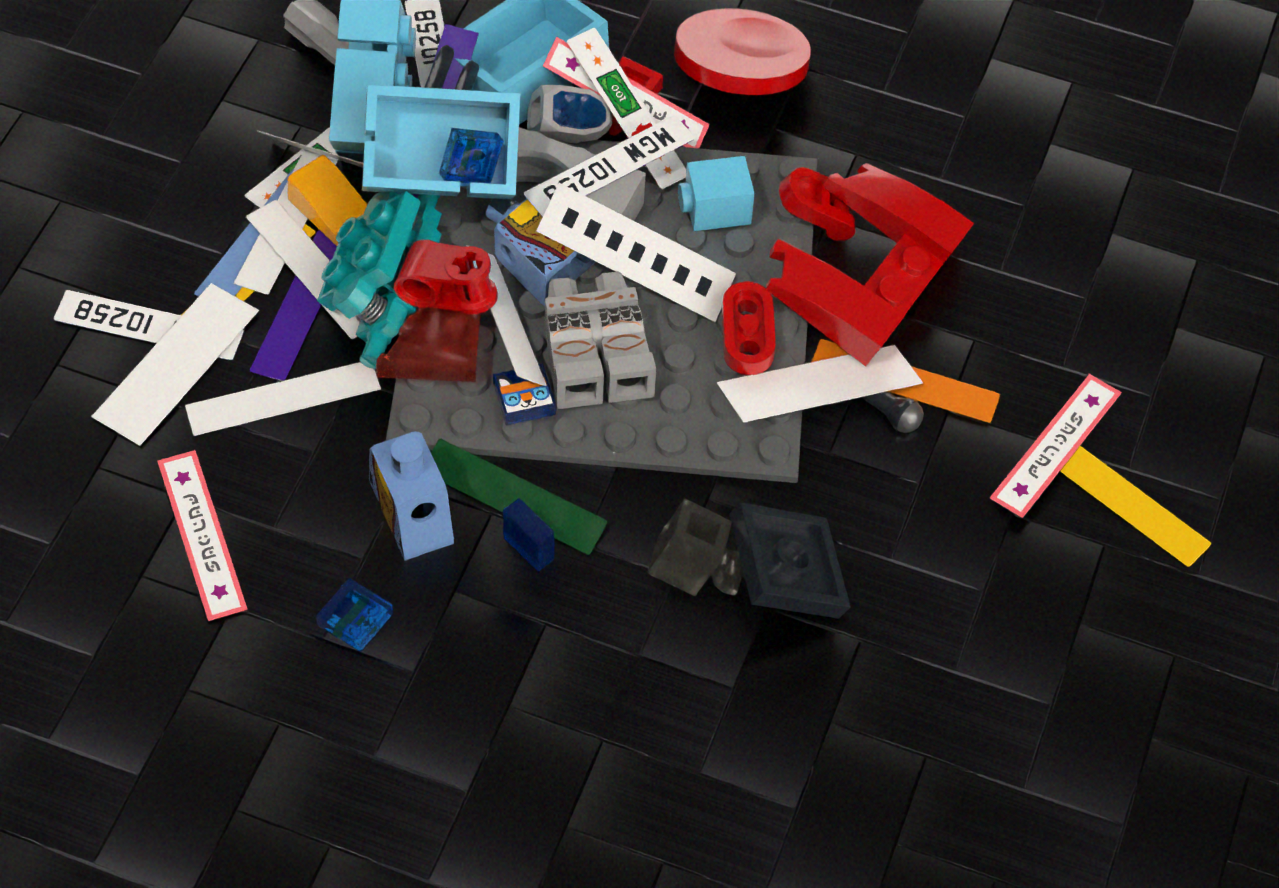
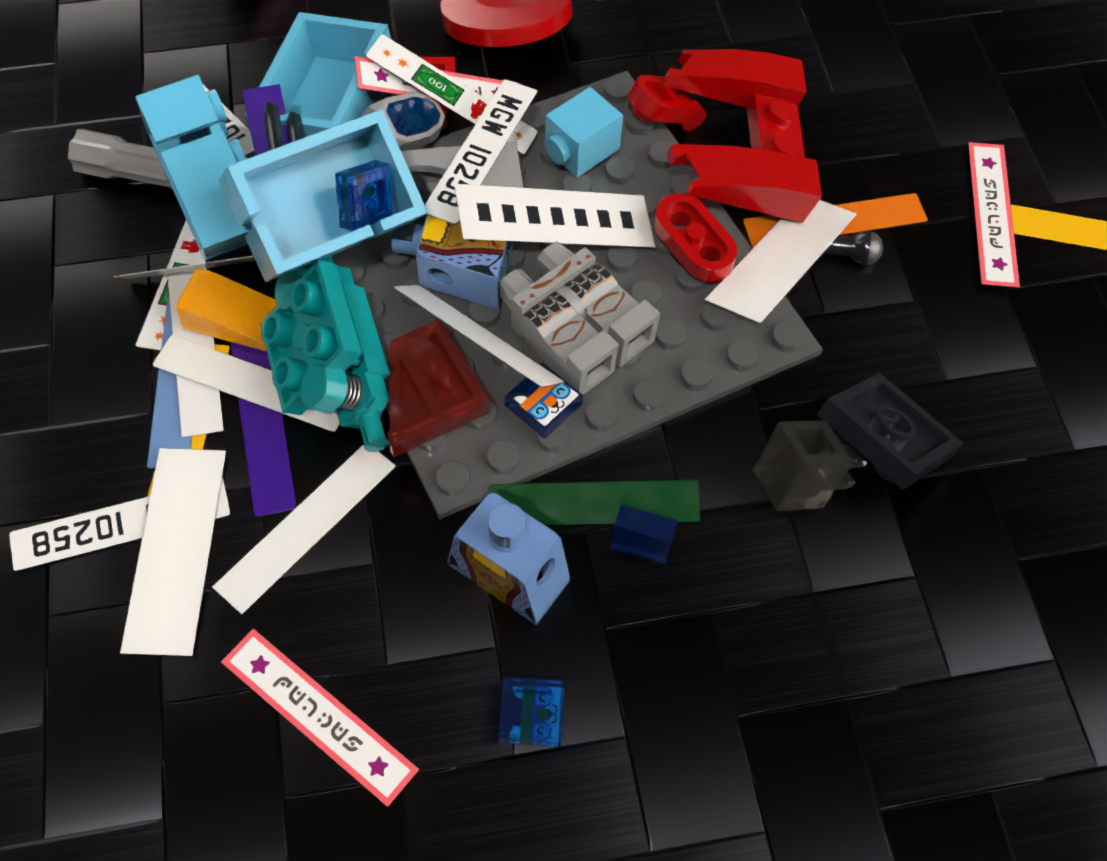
camera: 30 degrees left, 5 degrees up
red piece [394,240,498,314] -> none

